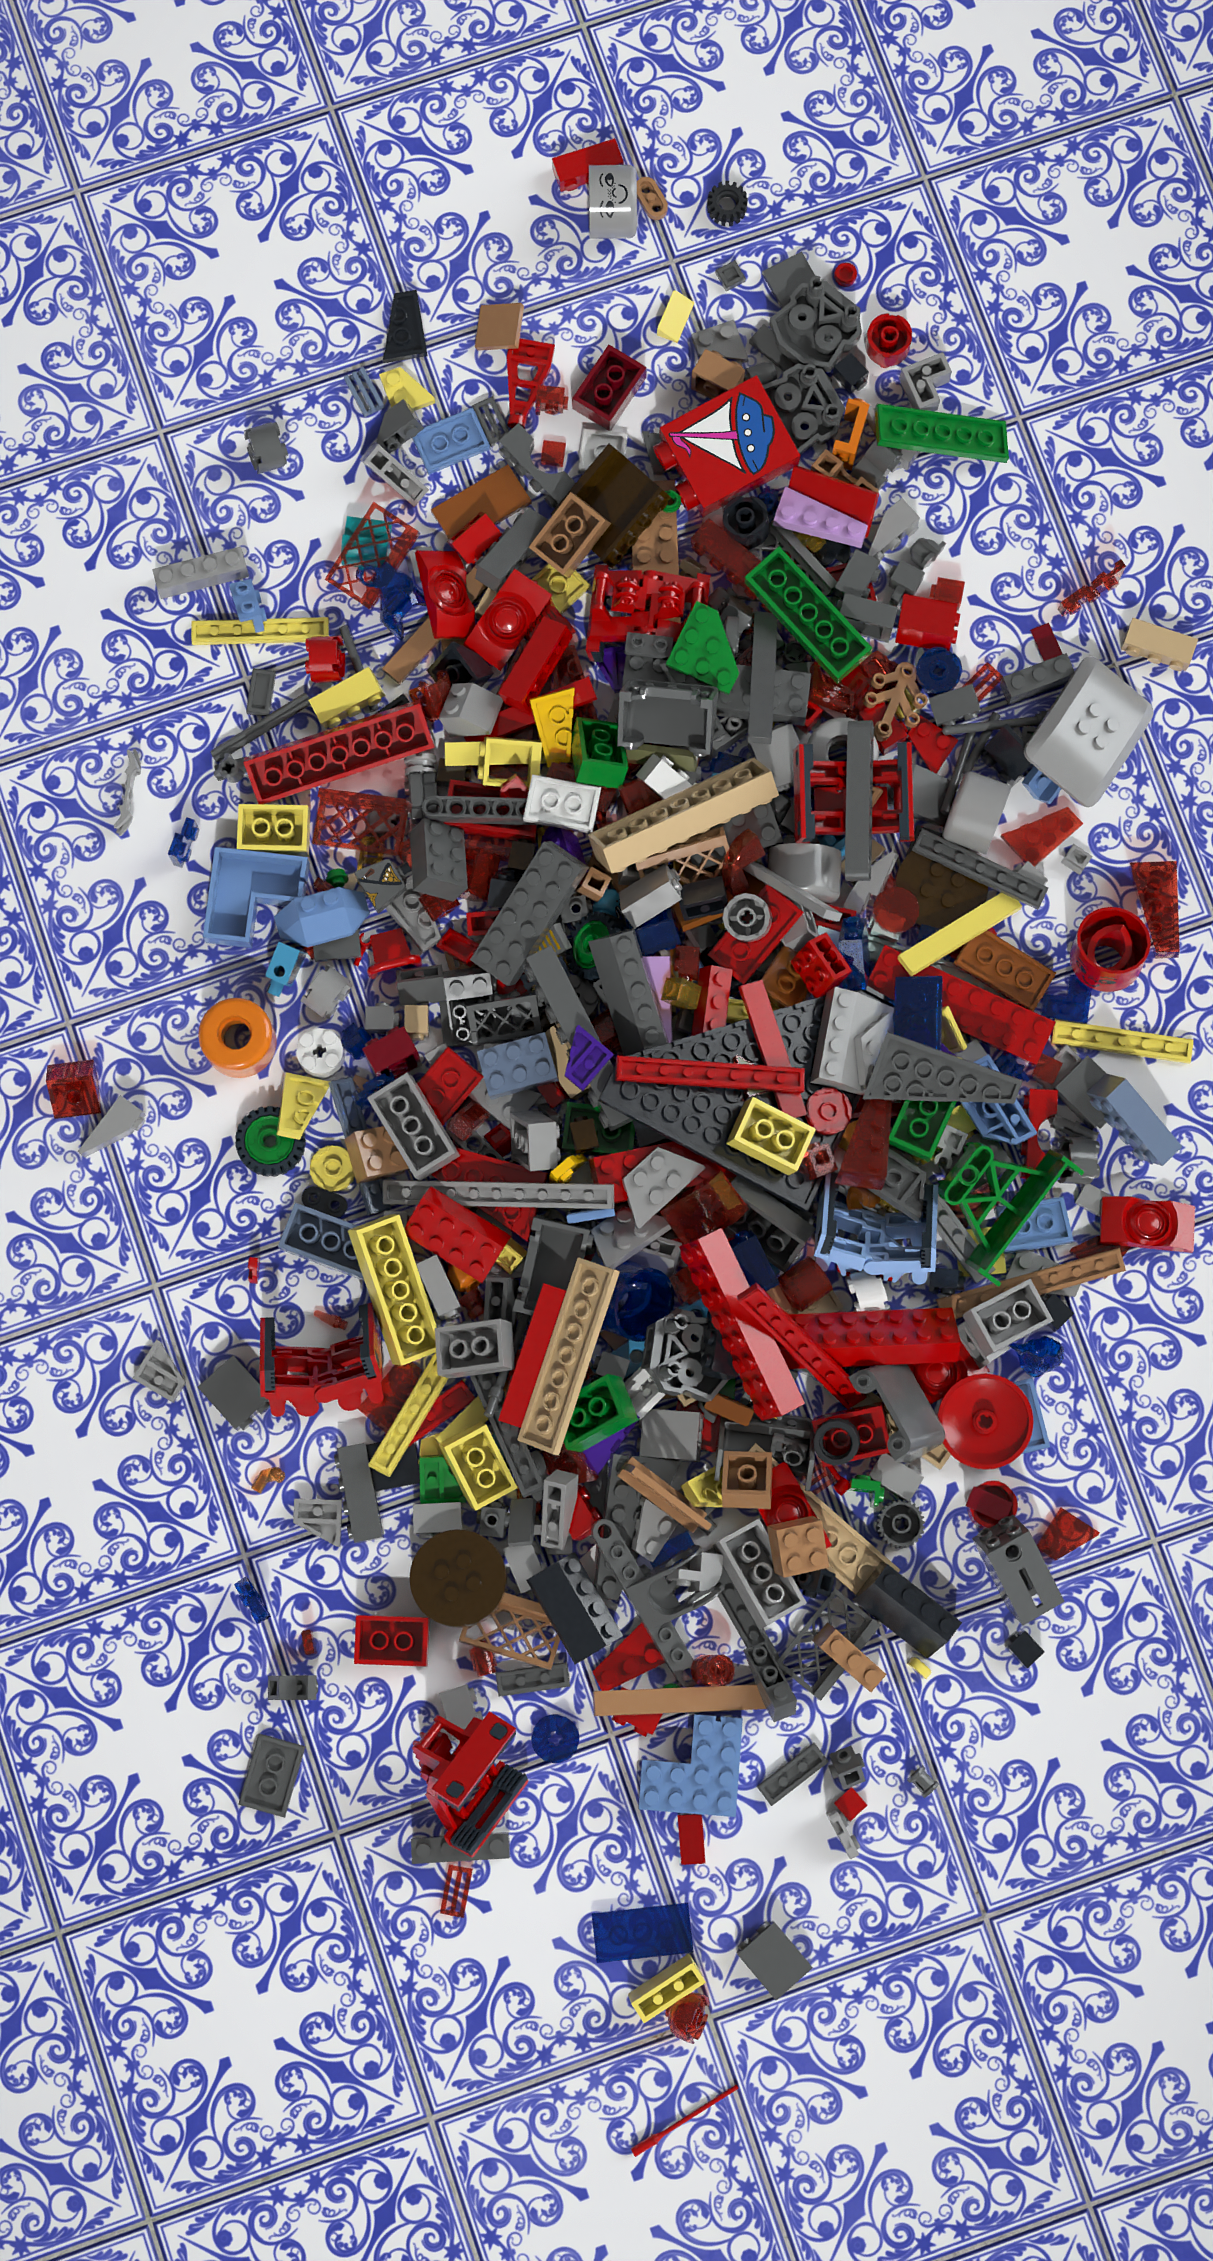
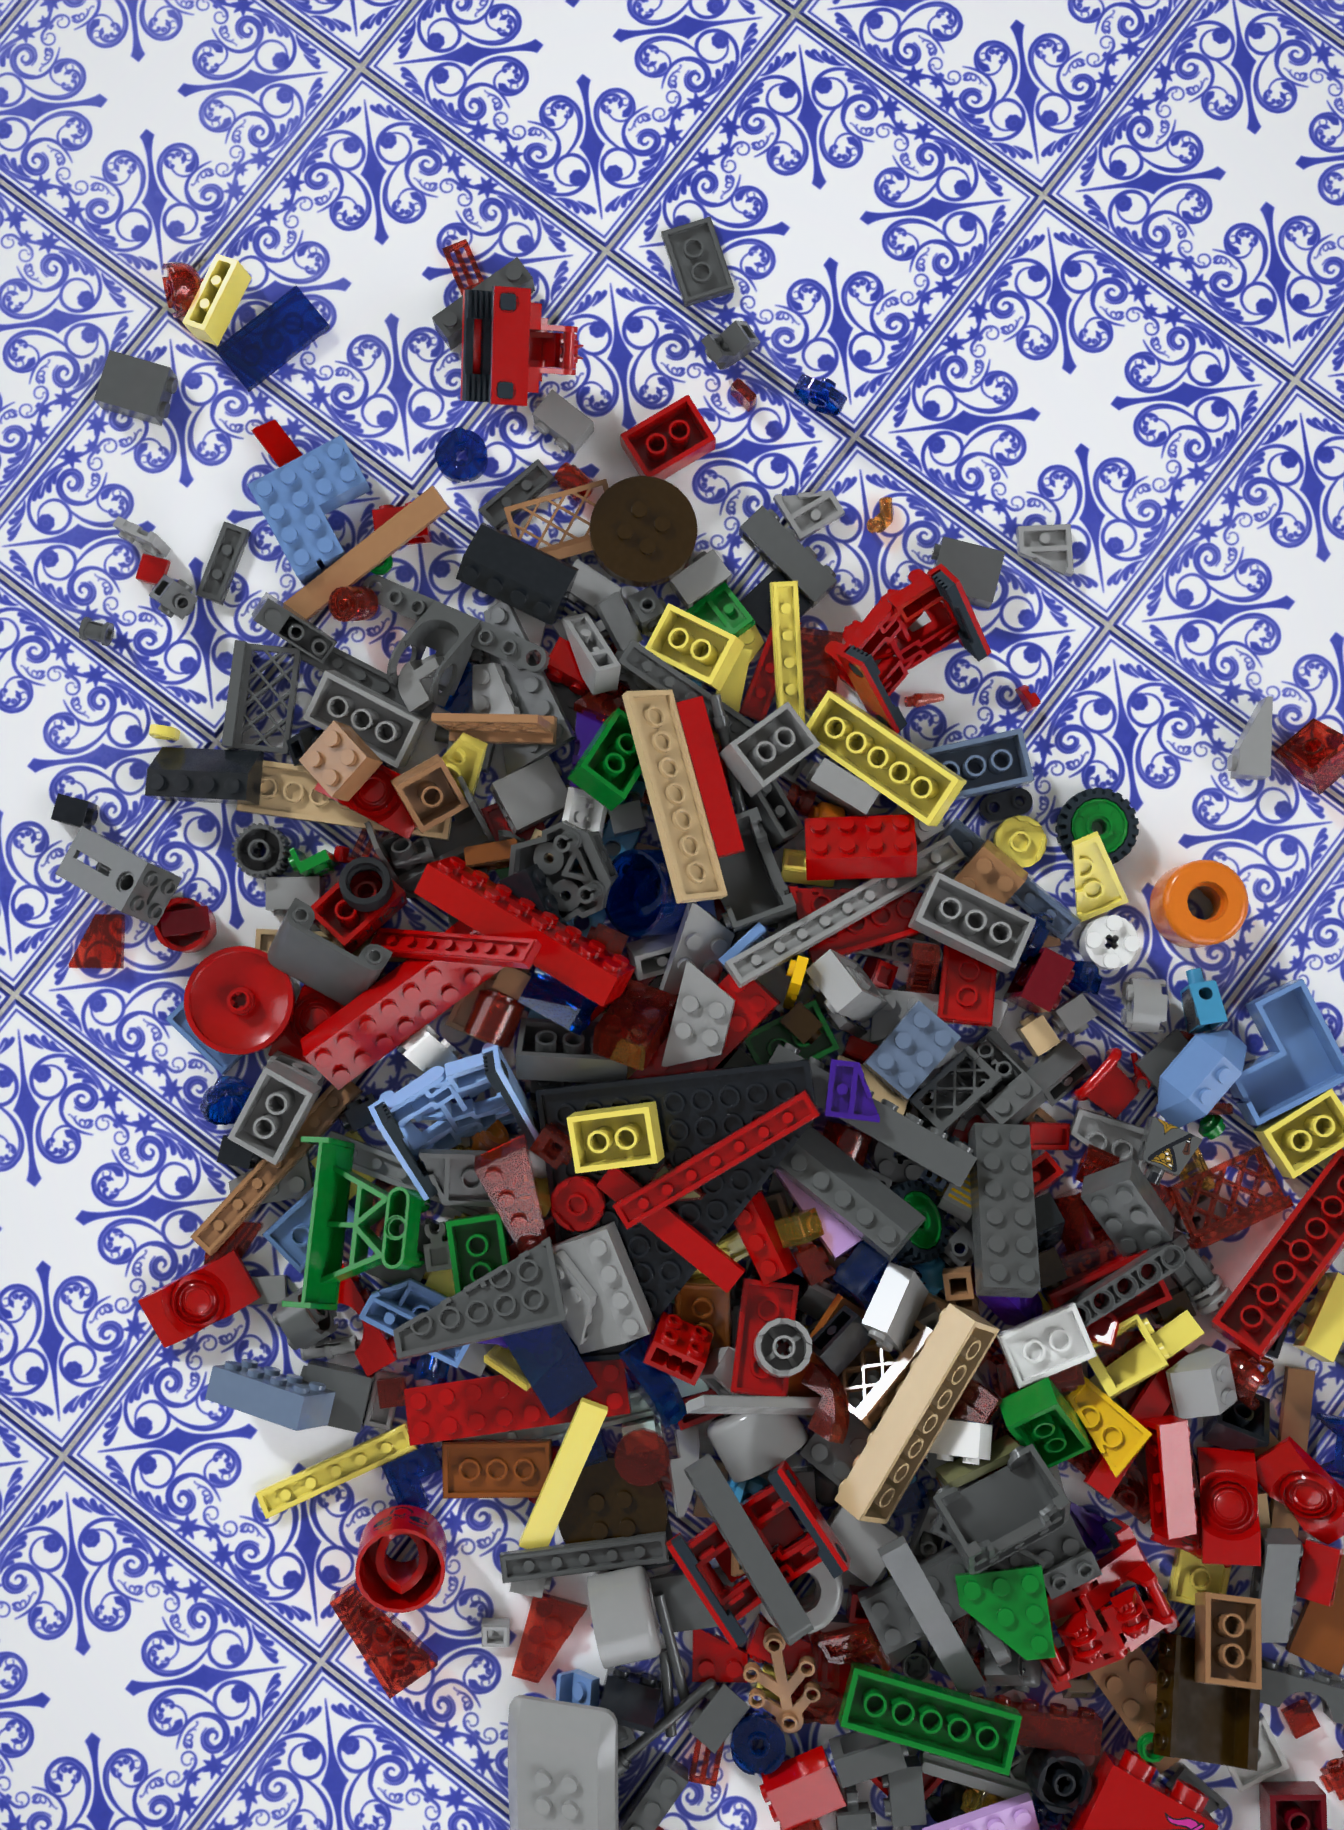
camera: 145 degrees right, 5 degrees up
red wing [592,1623,665,1691] -> none
red piece [630,2085,739,2157] -> none
medium nougat arch [812,1622,887,1692] -> none

